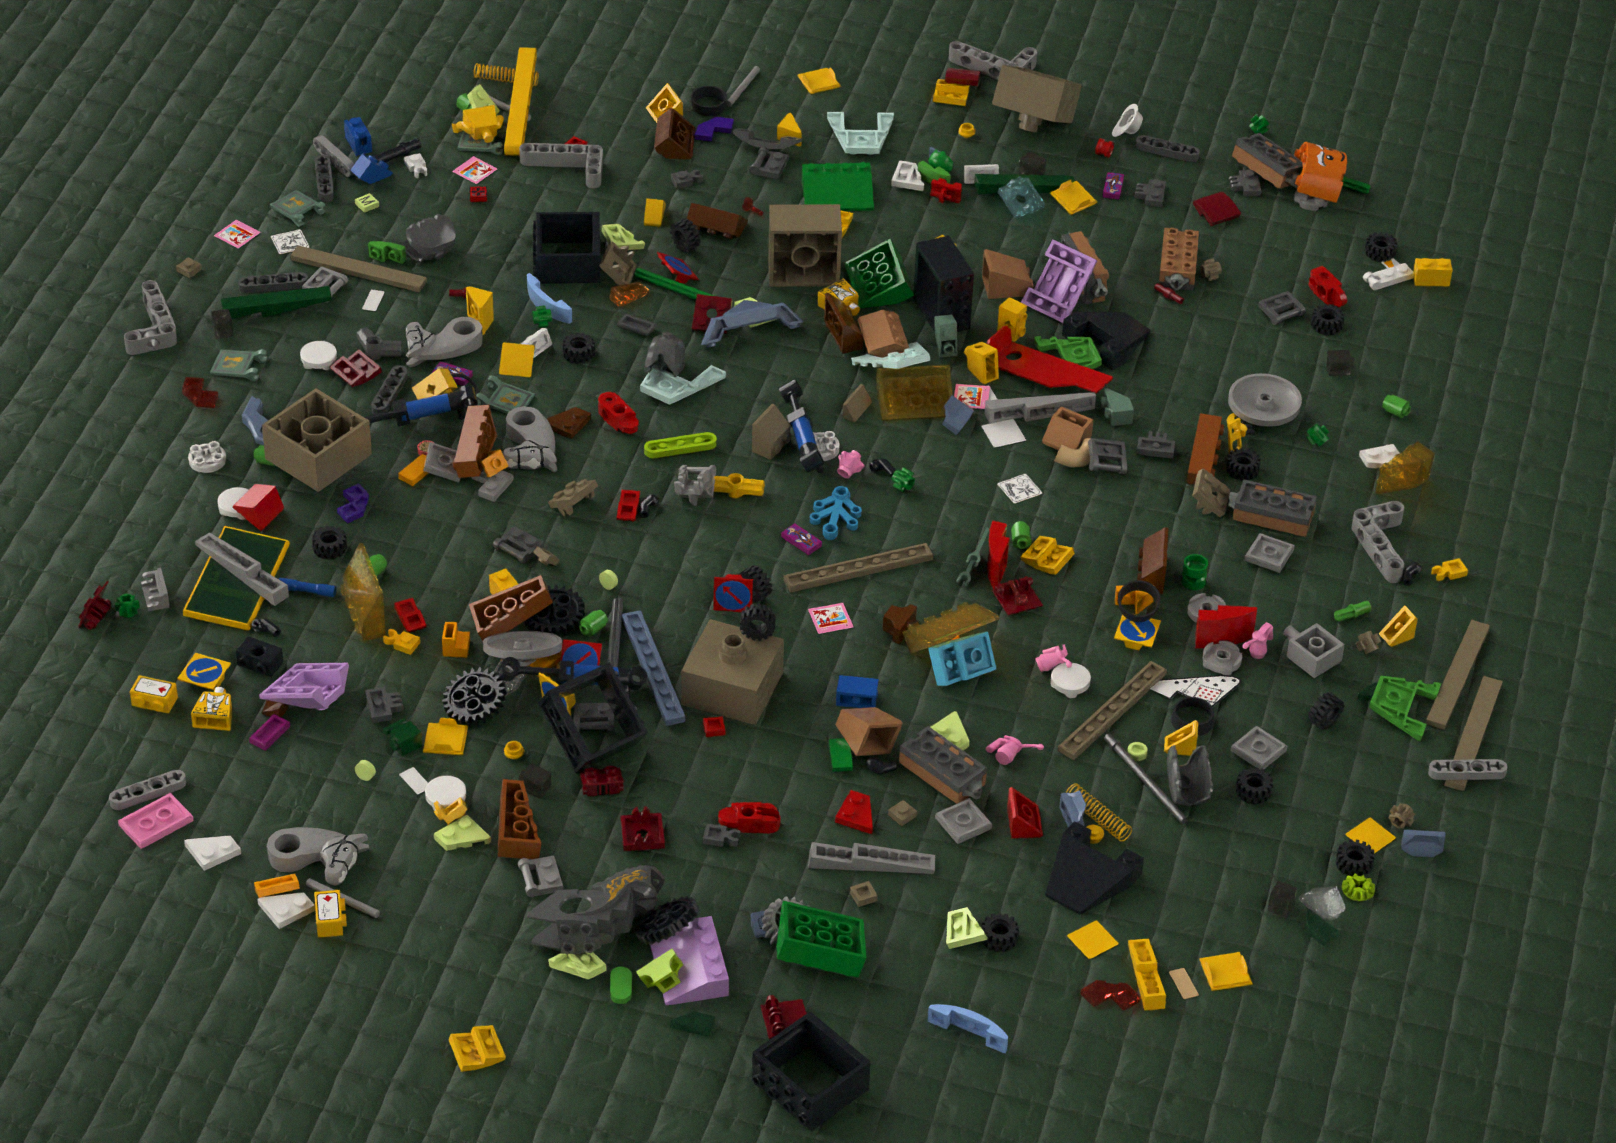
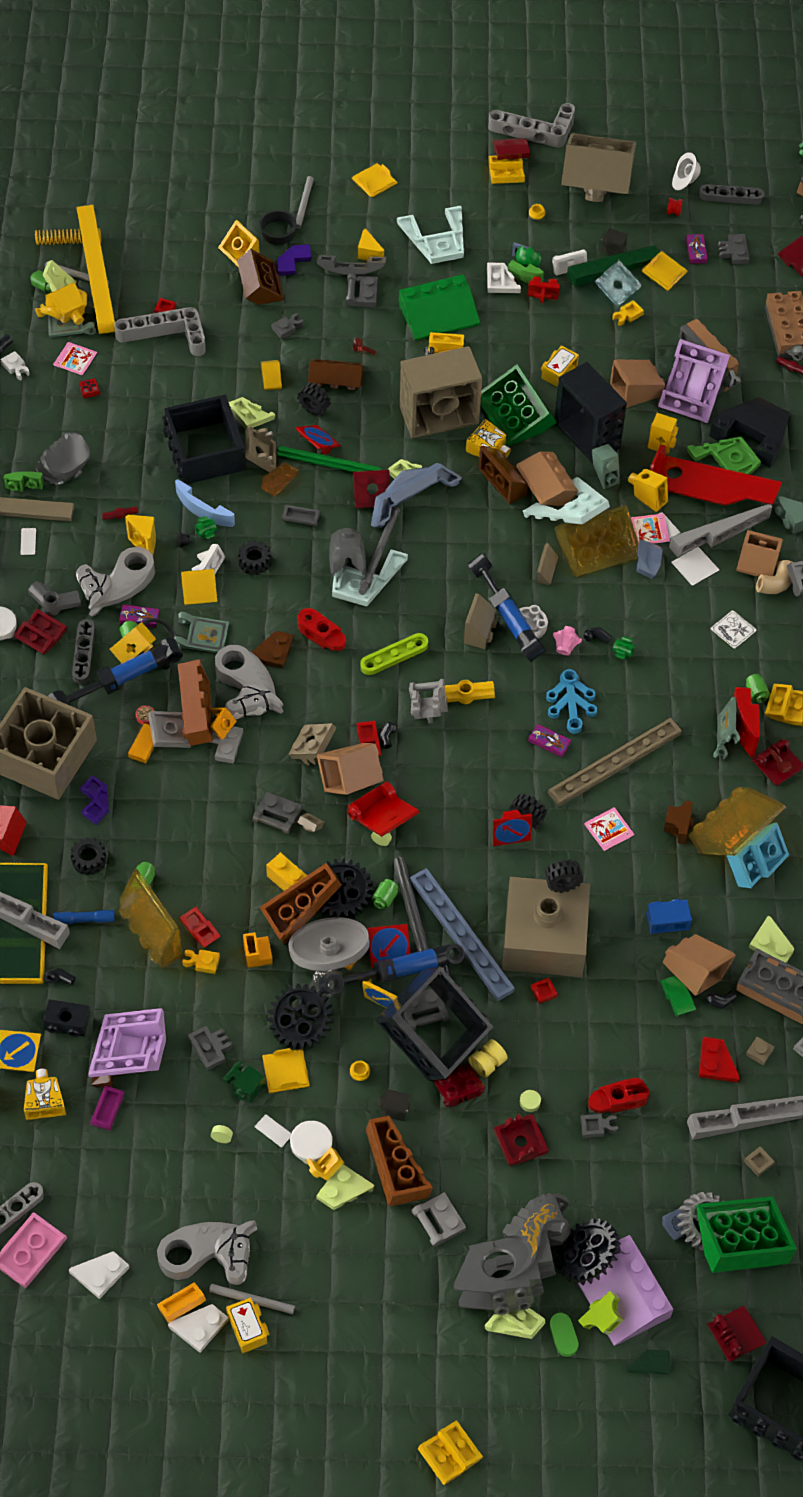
camera: 15 degrees left, 15 degrees up
none -> black piece [177,531,190,547]
none -> medium nougat slope [317,743,383,795]
none -> red door [347,781,419,837]
none -> flat silver bar [358,507,400,595]
none -> light yellow wheel [468,1039,508,1078]
none -> yellowish green tile [520,1090,541,1112]
none -> yellow plate [612,300,644,326]

